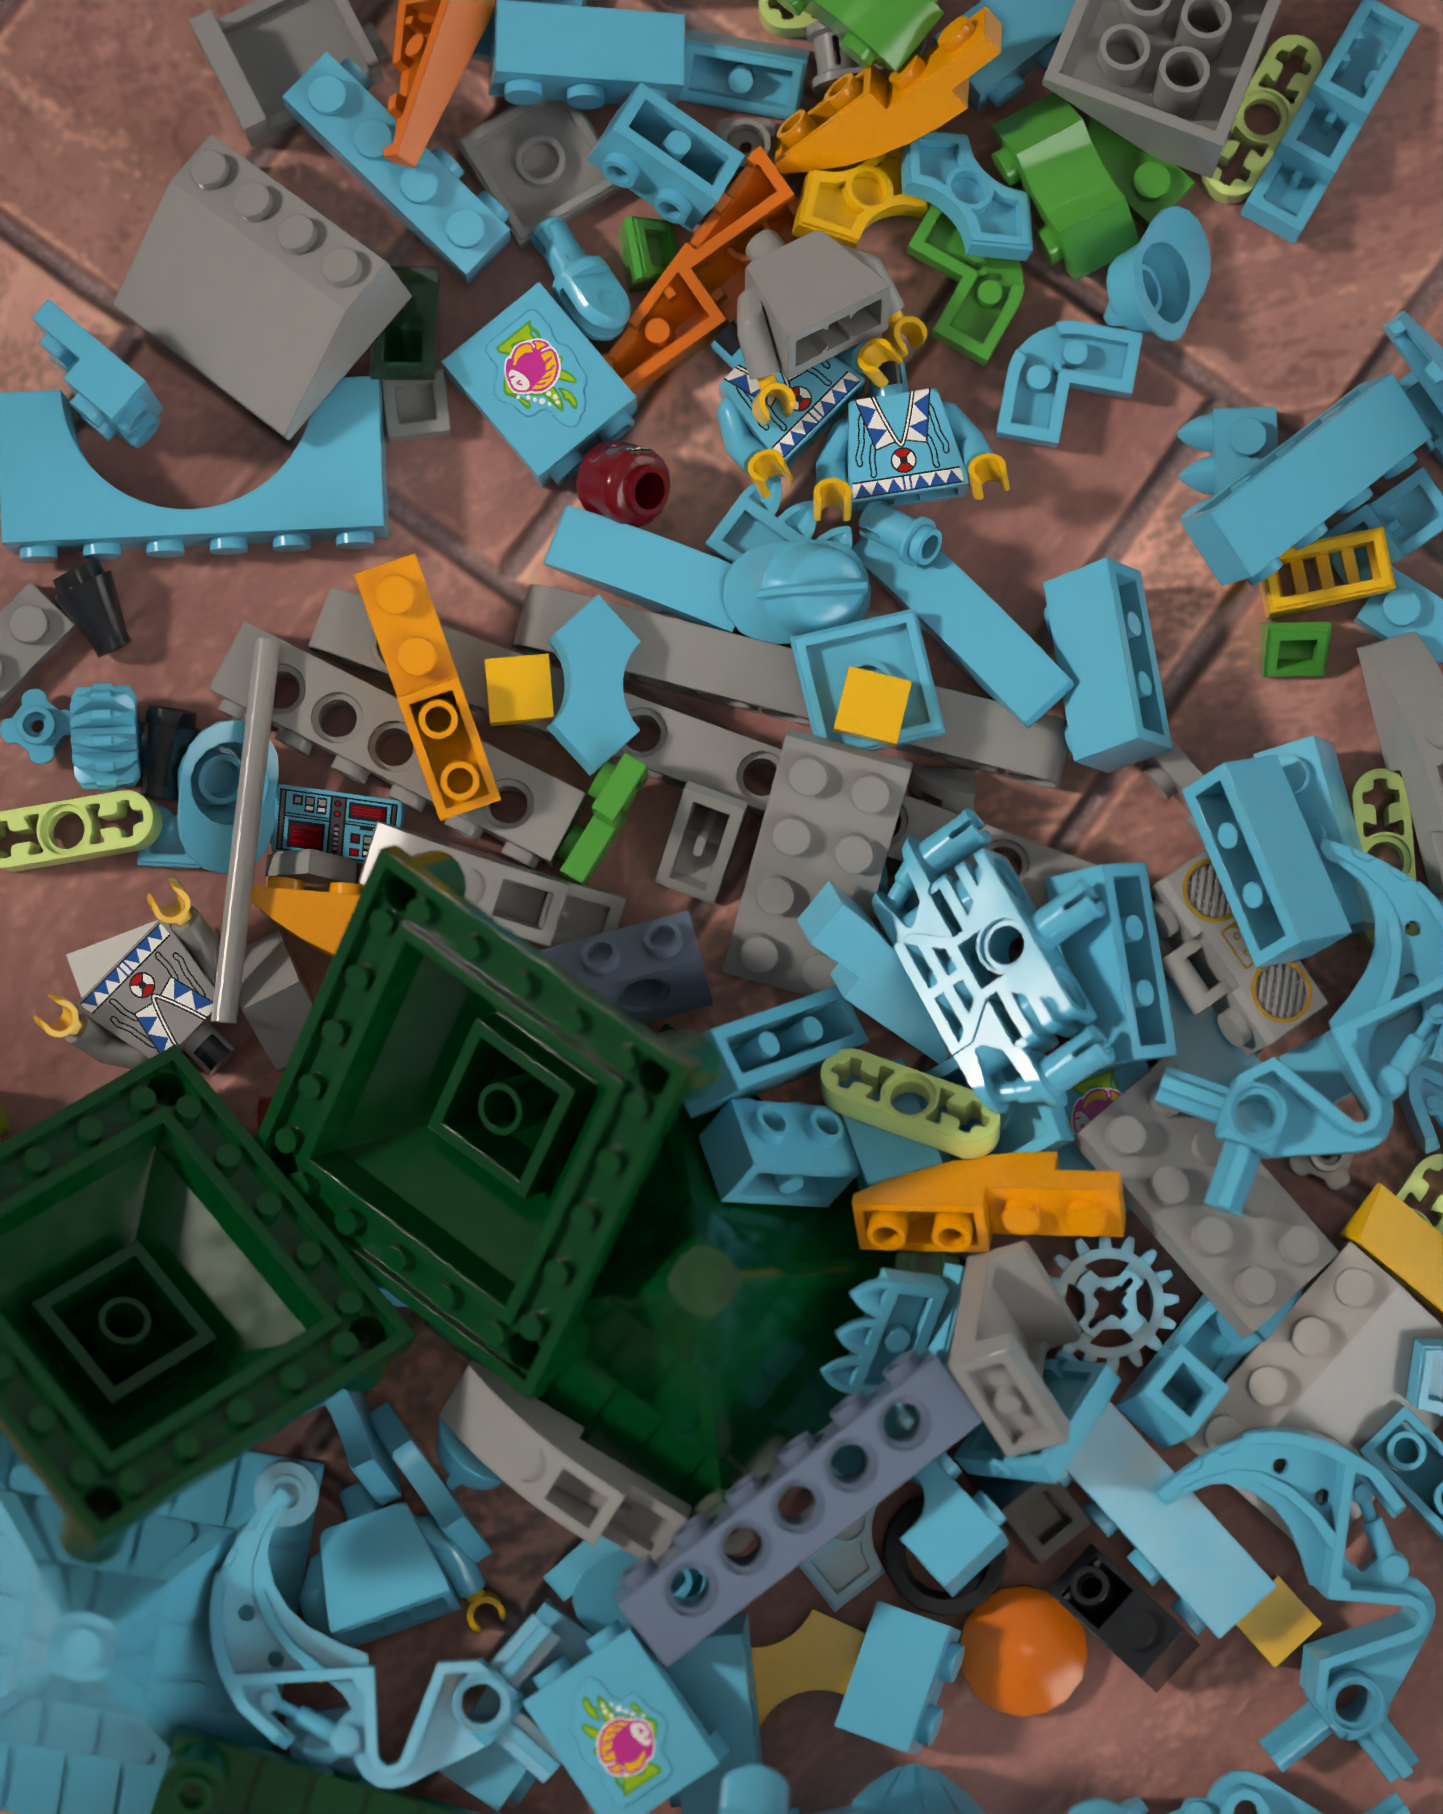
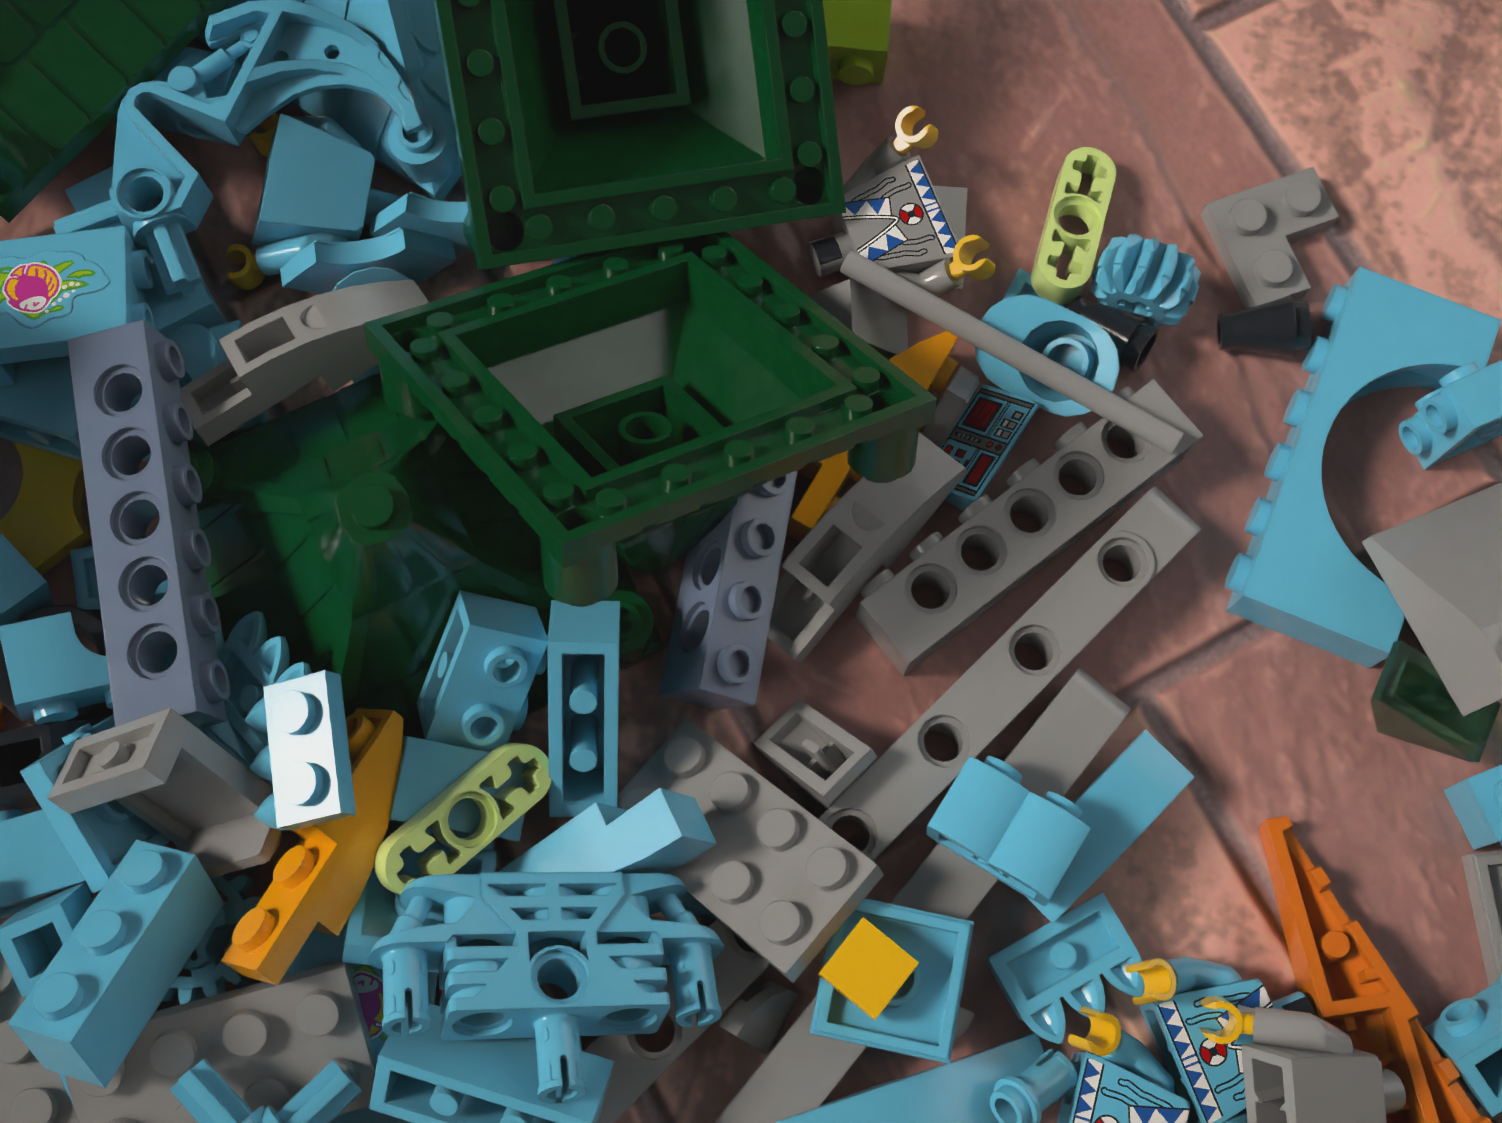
camera: 110 degrees right, 10 degrees down
medium azure plate [0,689,71,765] -> none
light orange slope [354,553,501,821] -> none
light grey tile [381,369,452,443] -> none
medium azure panel [441,282,638,489] -> none
yellow tile [485,654,554,726] -> none
medium azure arm [529,216,632,341] -> none
medium azure tile [547,594,641,776] -> none
bright green plate [557,753,649,885] -> none
dark red head [576,440,671,528] -> none
bright green slope [617,216,678,293] -> none
medium azure piece [722,539,871,644] -> none
none -> medium azure brick [8,839,224,1088]
none -> plate [244,670,356,830]
none -> medium azure brick [926,756,1091,907]

